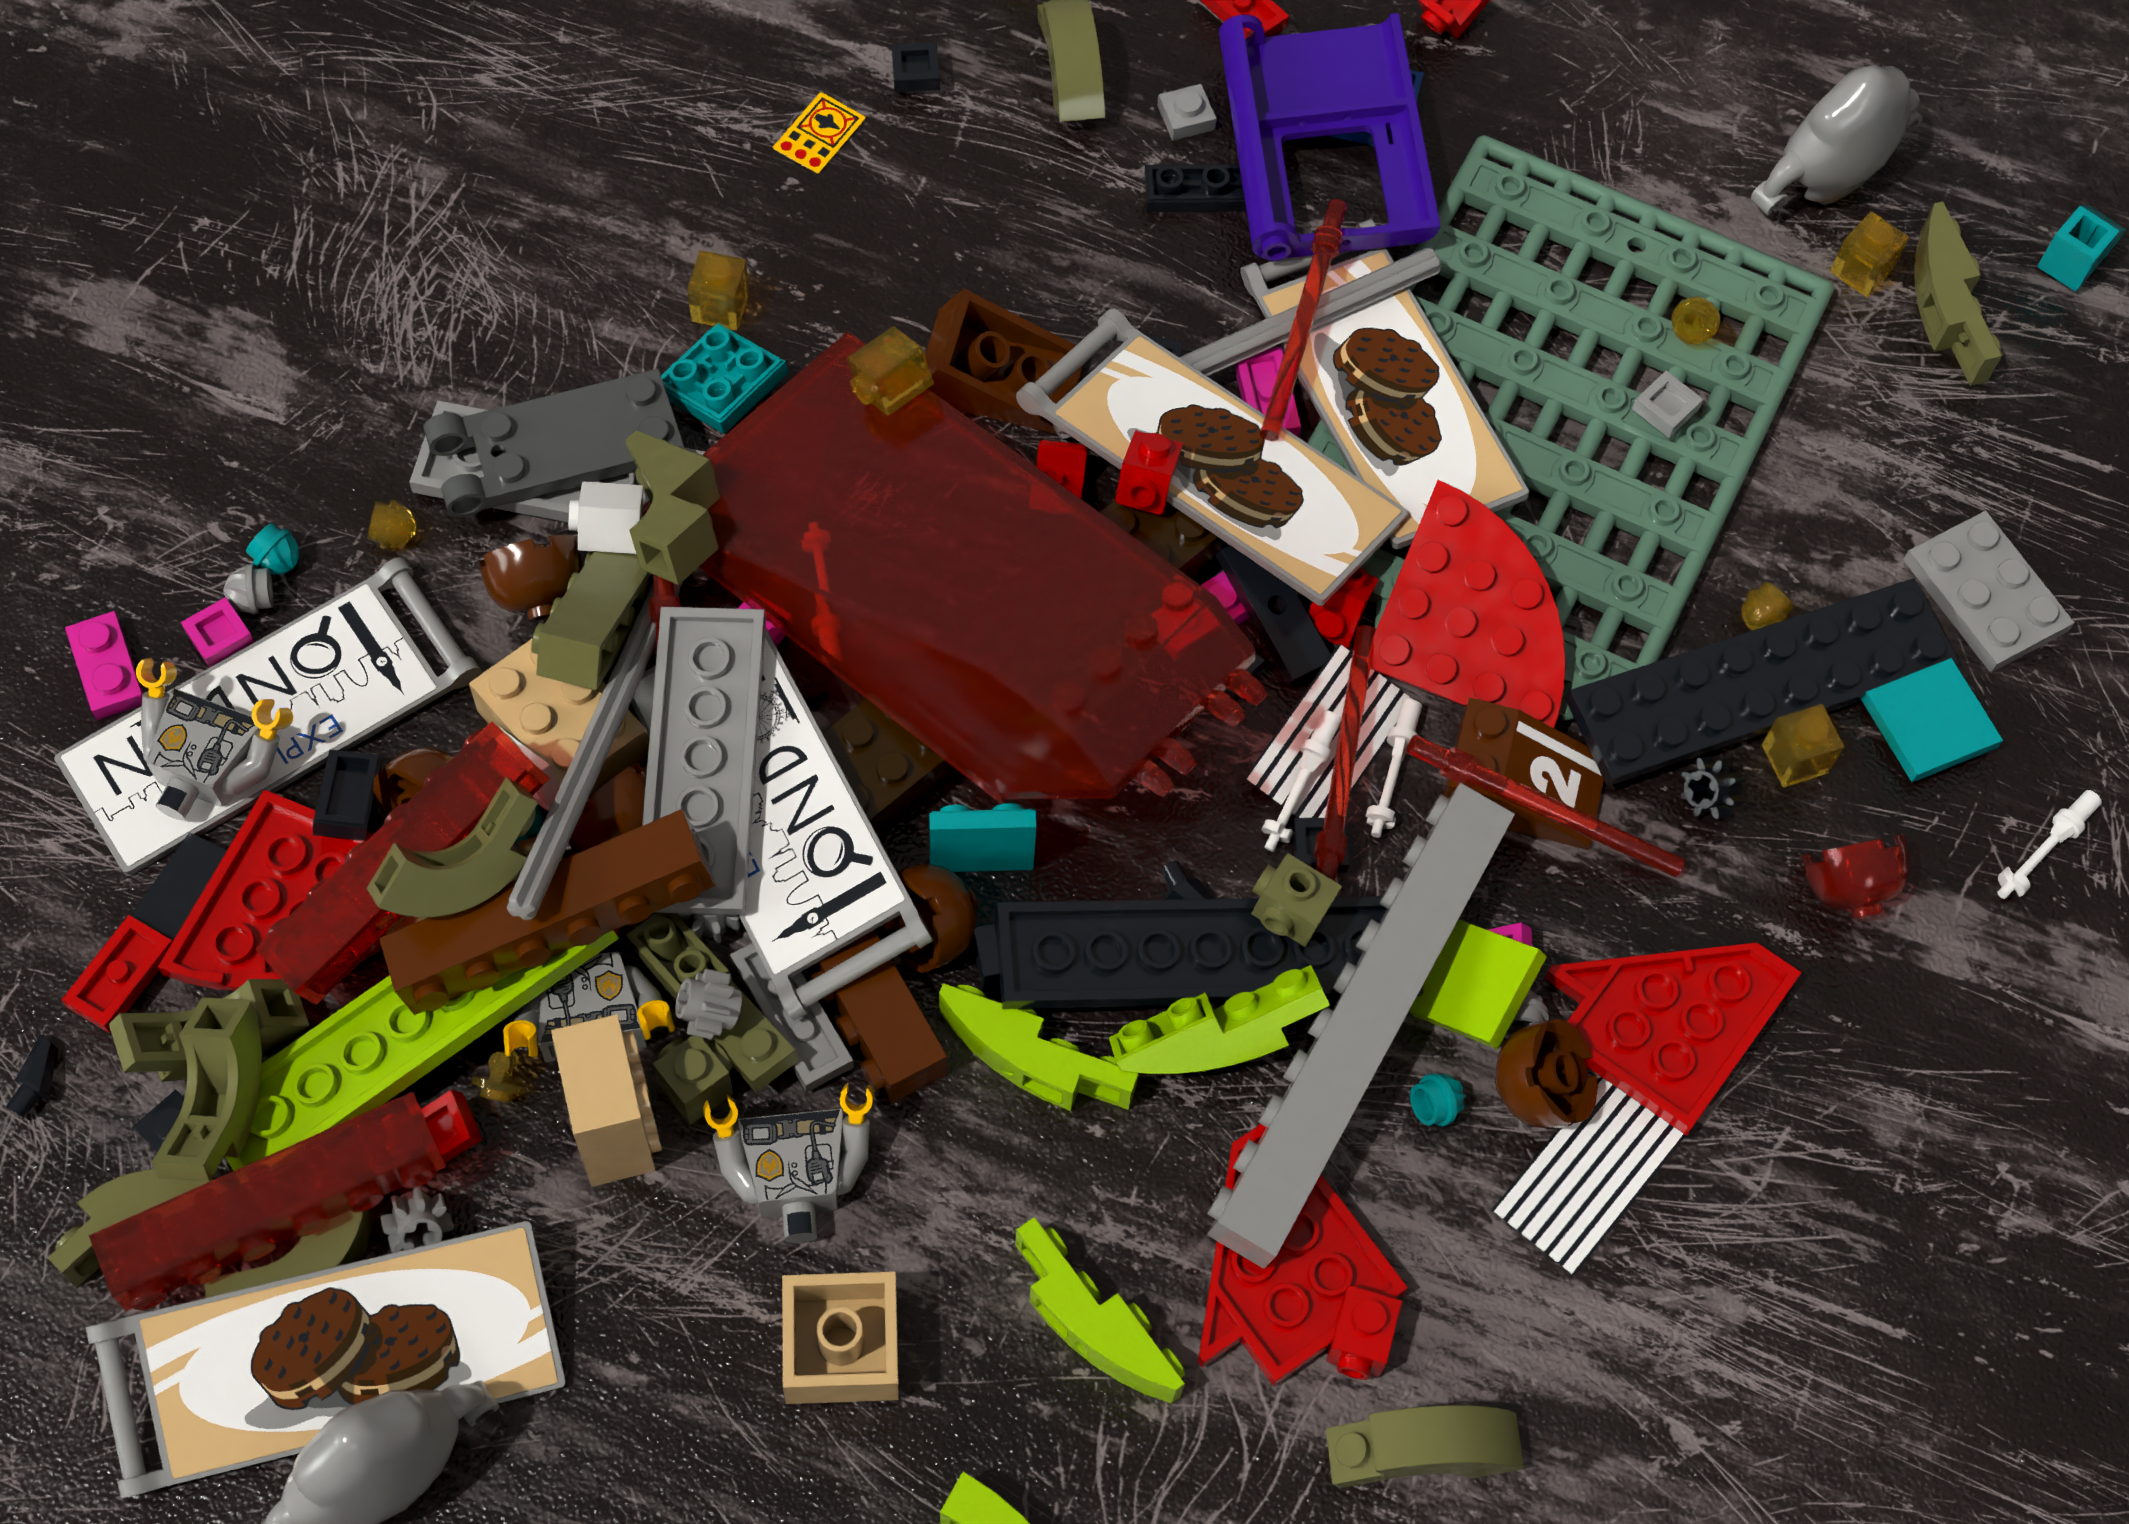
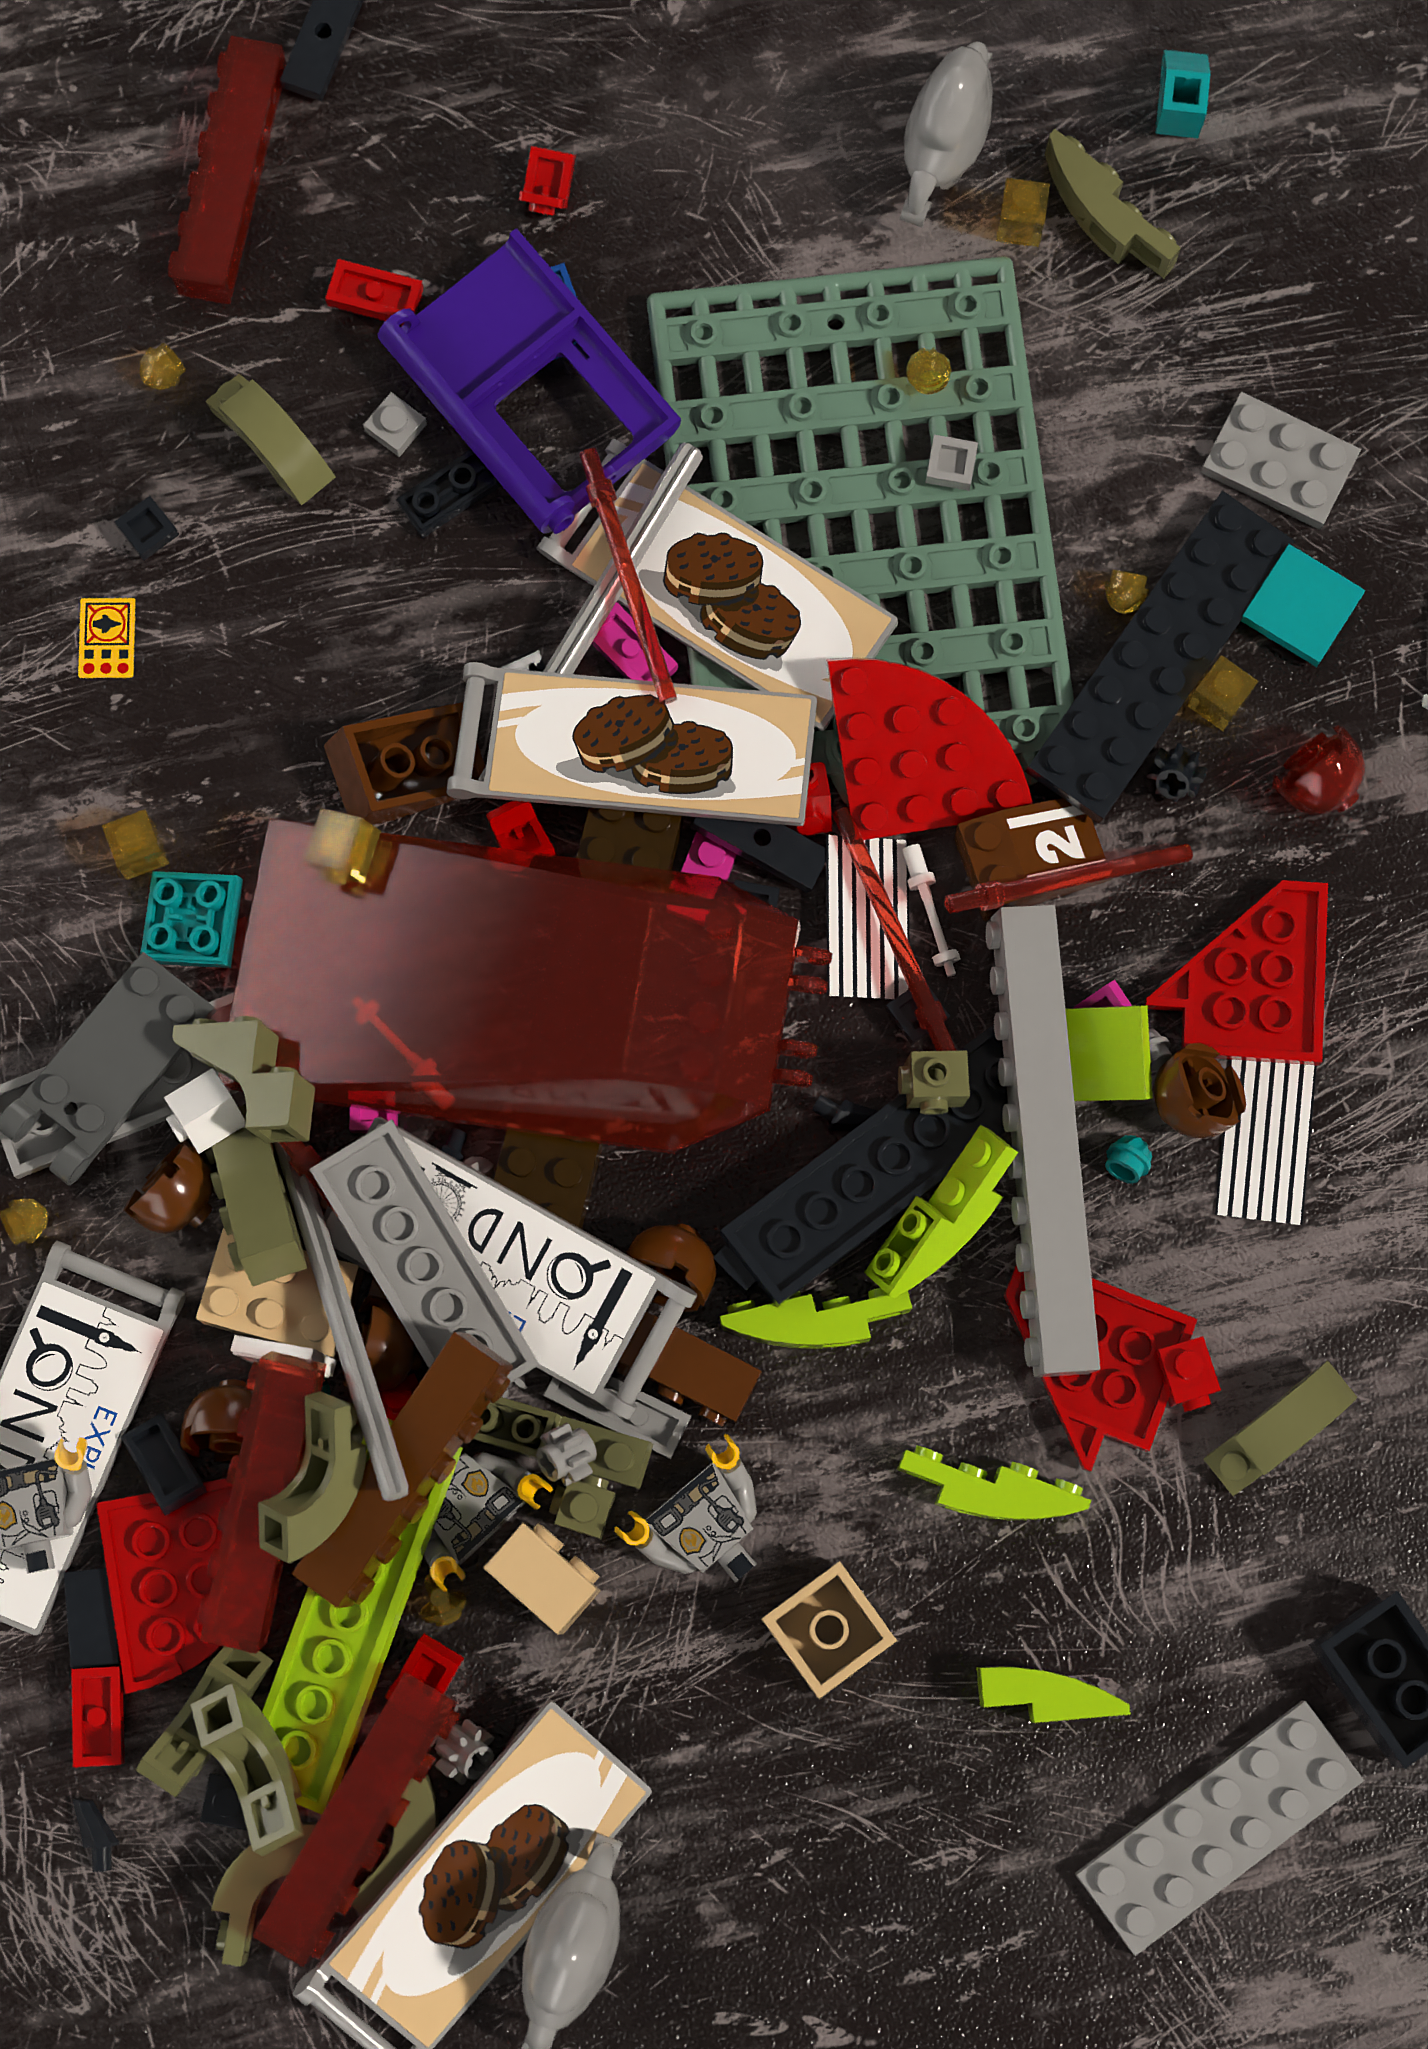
camera: 30 degrees left, 15 degrees up
teal tile [929,803,1036,872] -> none
red bracket [1115,430,1183,515] -> none
white piece [1261,710,1342,852] -> none

